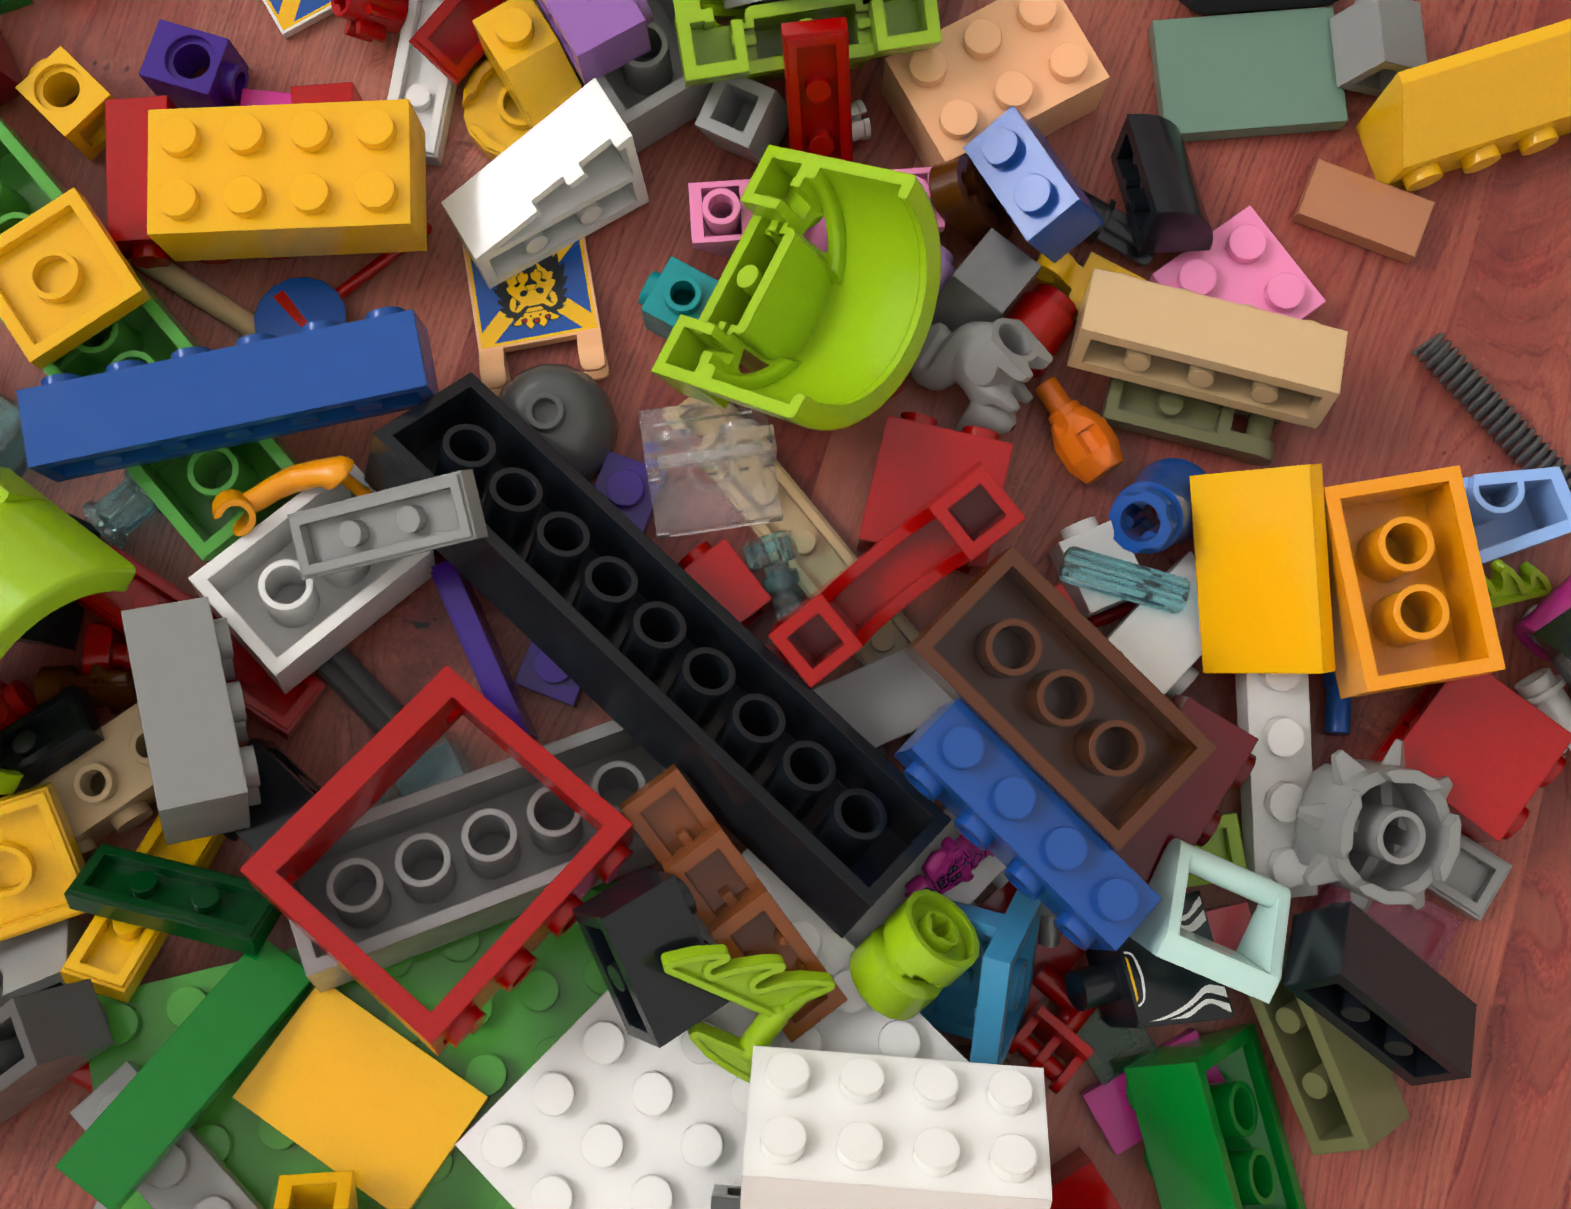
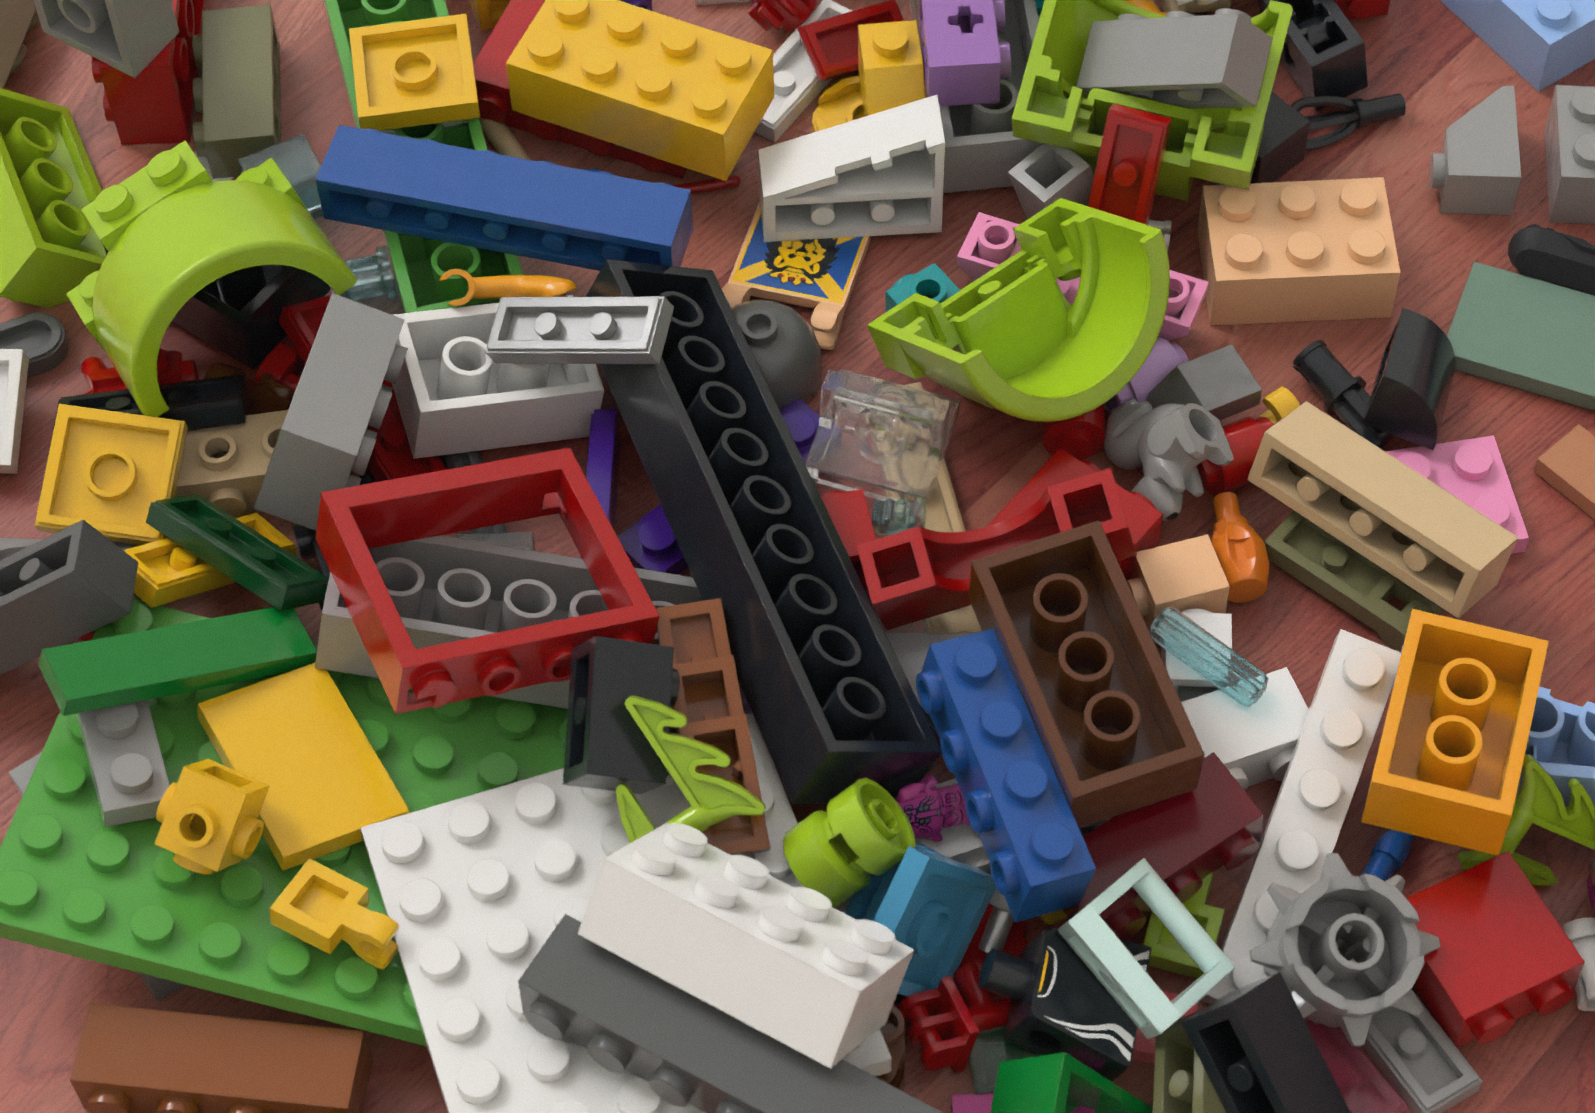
camera: 25 degrees right, 25 degrees down
reddish brown beam [929,156,1013,247] -> none
brick [963,105,1105,263] -> none
blue plant [1108,458,1207,554] -> none
yellow tile [1189,464,1336,674] -> none
none -> light nougat brick [1126,534,1230,639]

